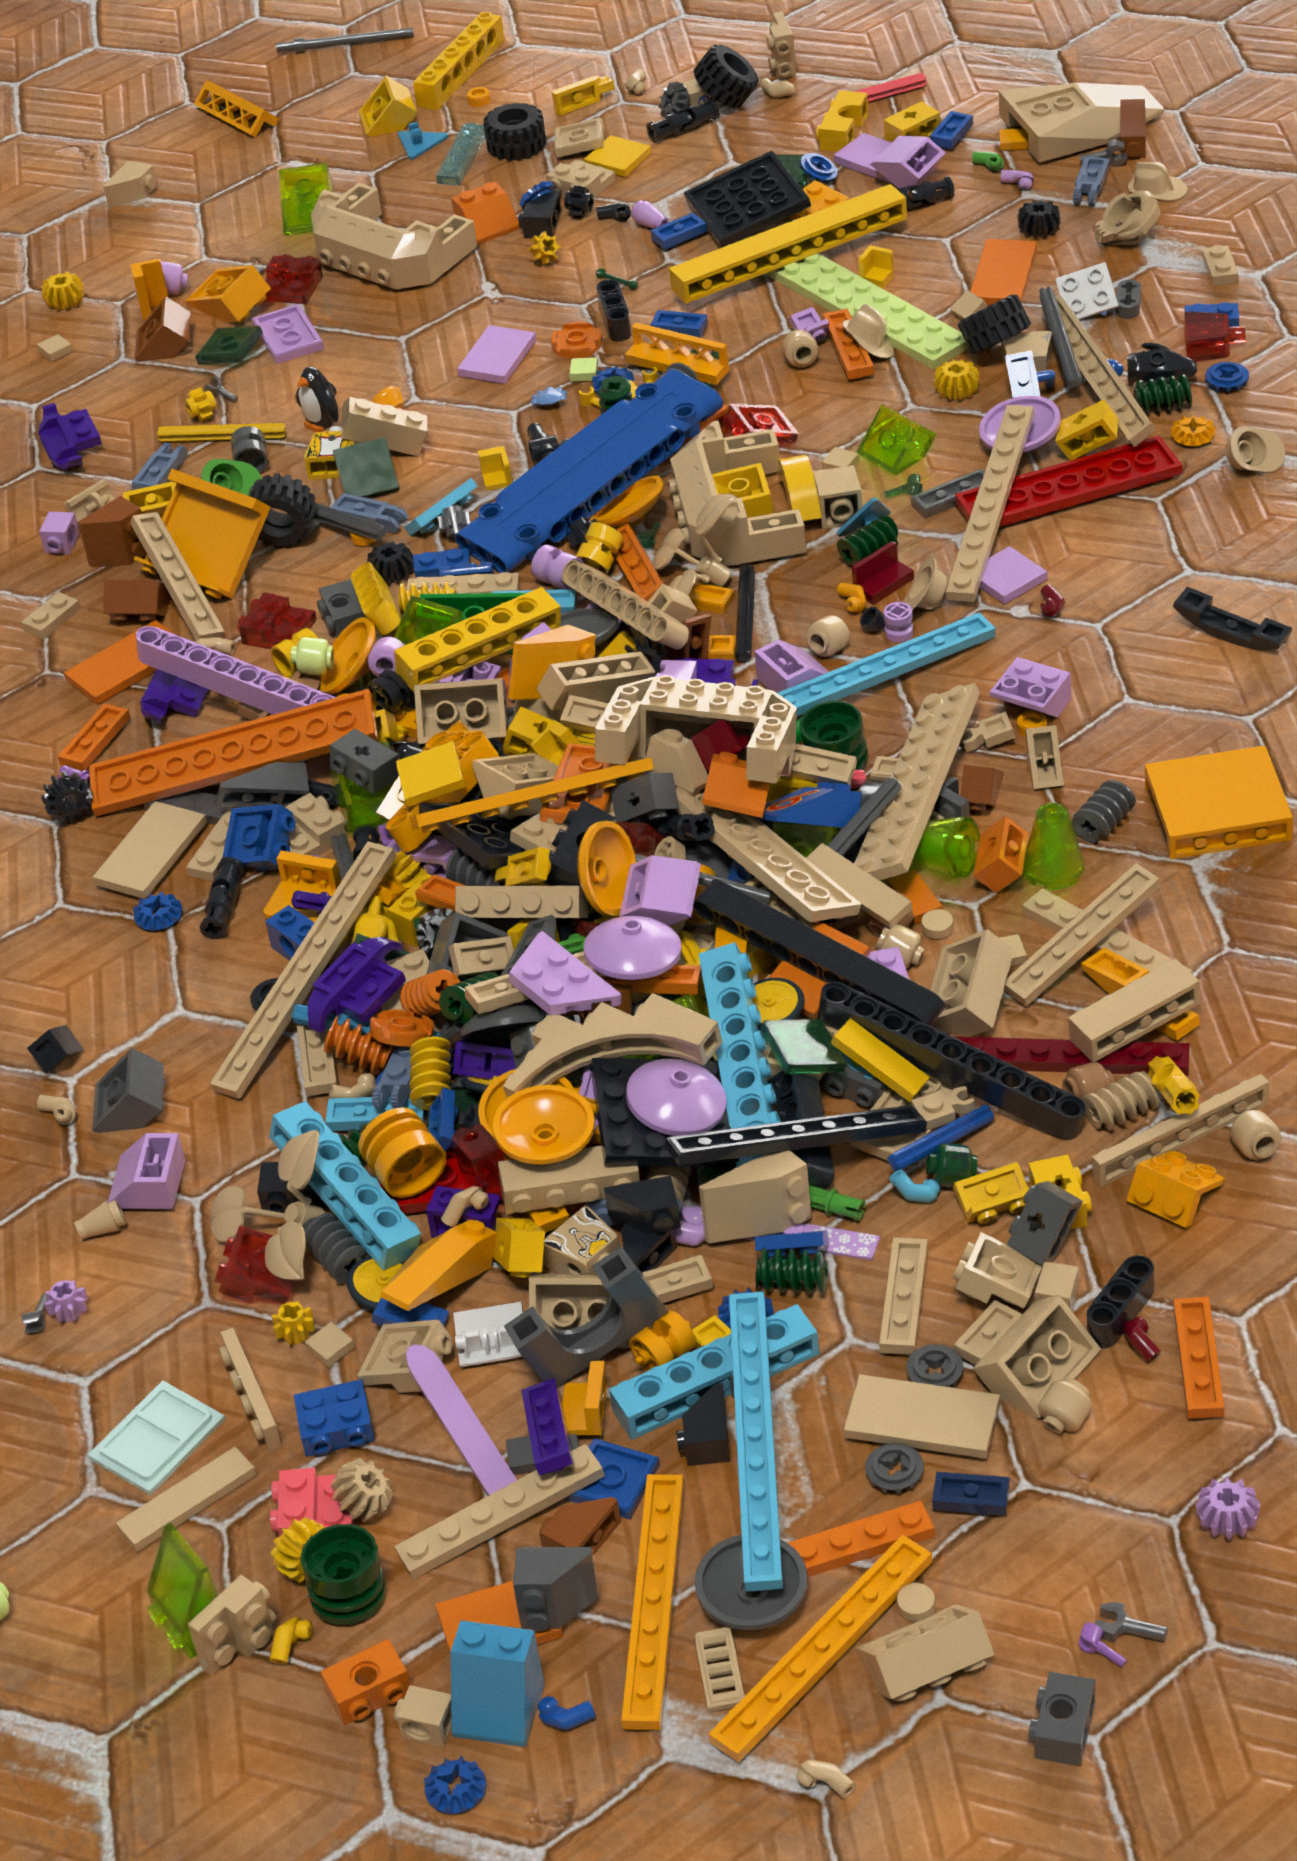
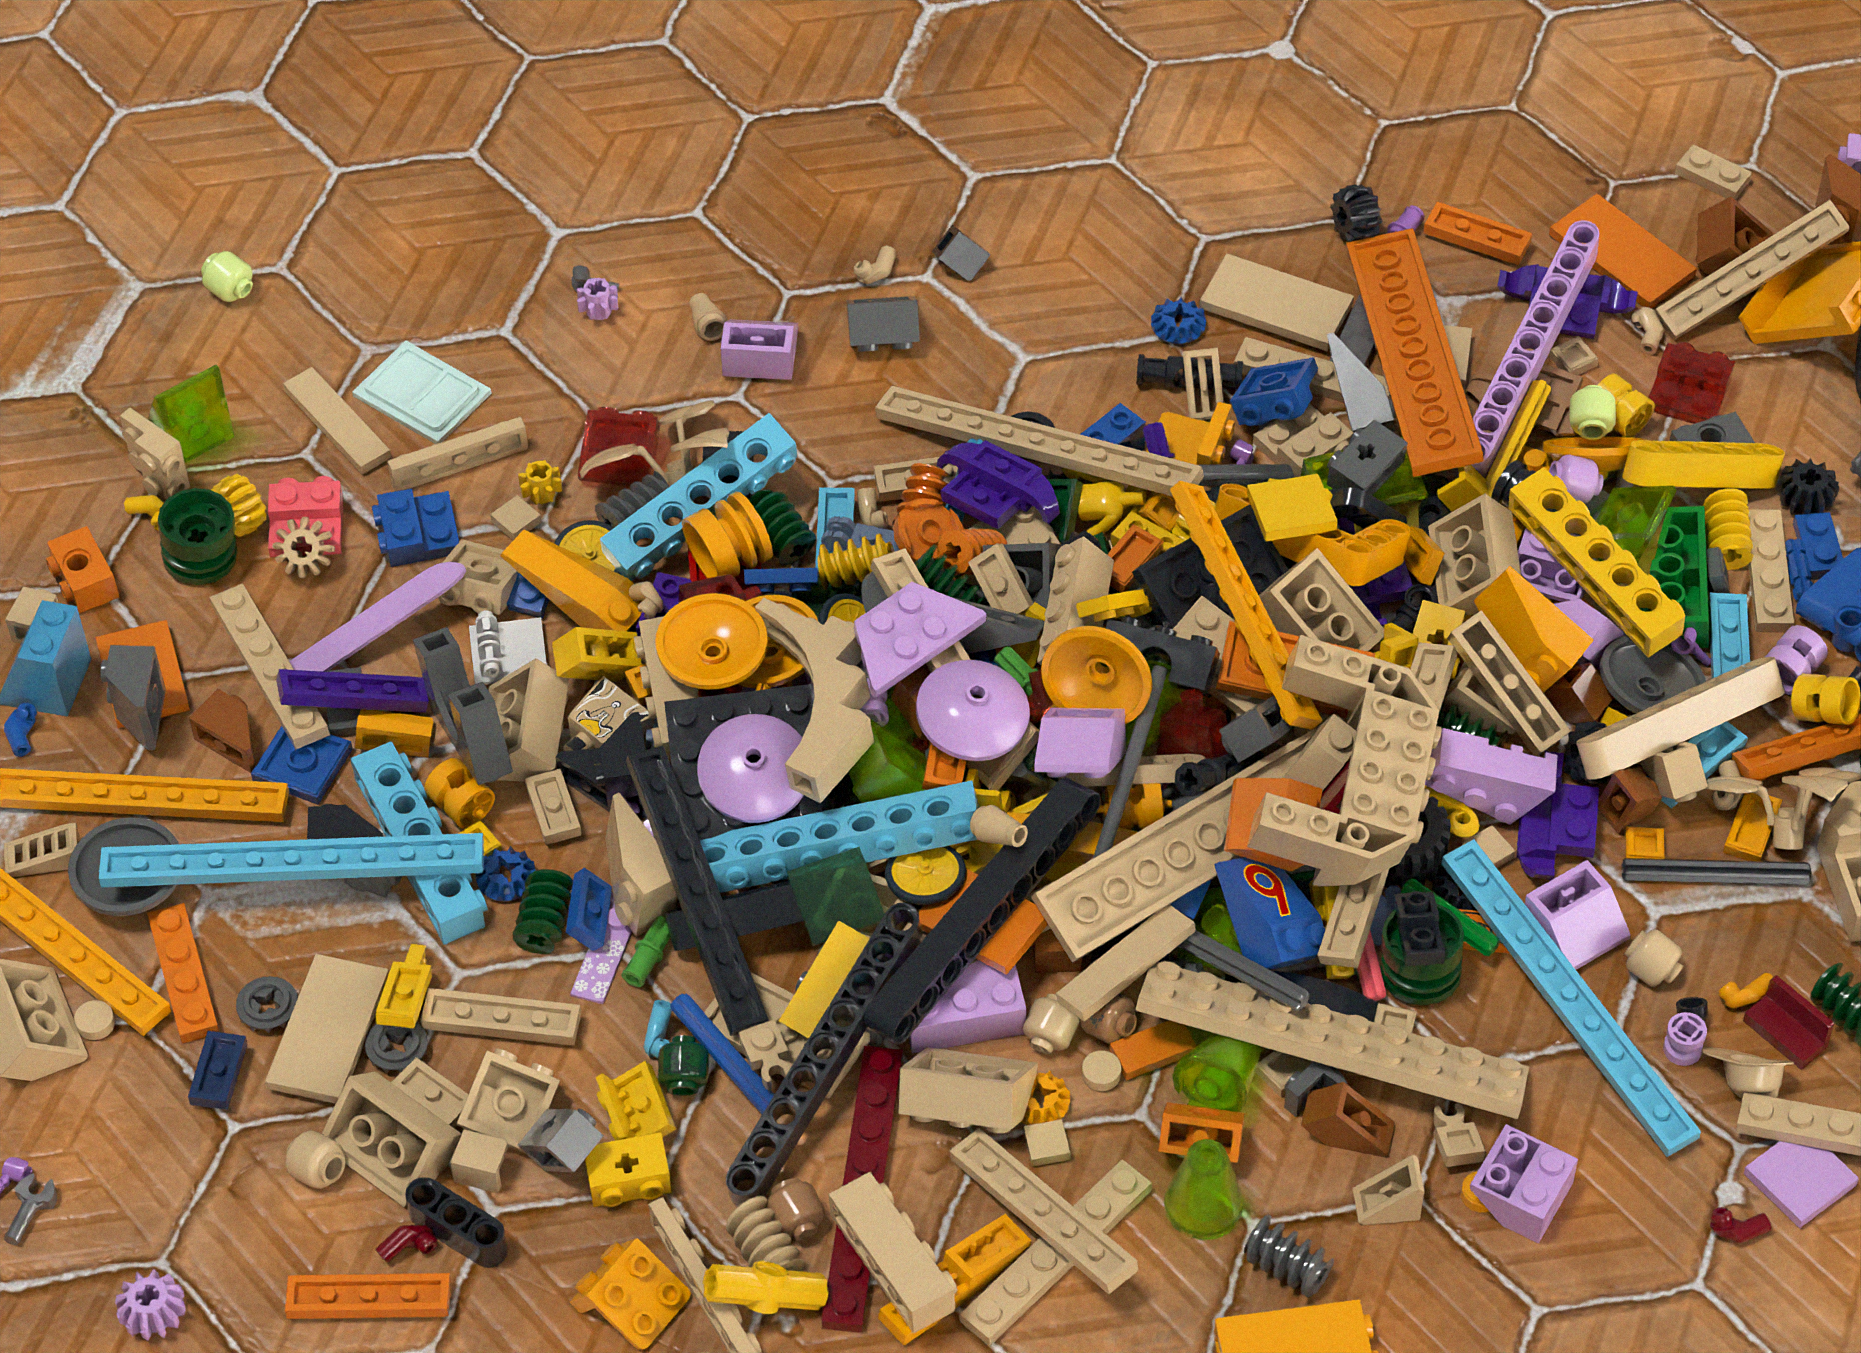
camera: 85 degrees right, 10 degrees up
none -> yellow hinge [375,944,432,1028]
none -> tan cone [970,805,1028,847]
none -> tan tile [1183,348,1223,421]
none -> black slope [1394,891,1445,966]

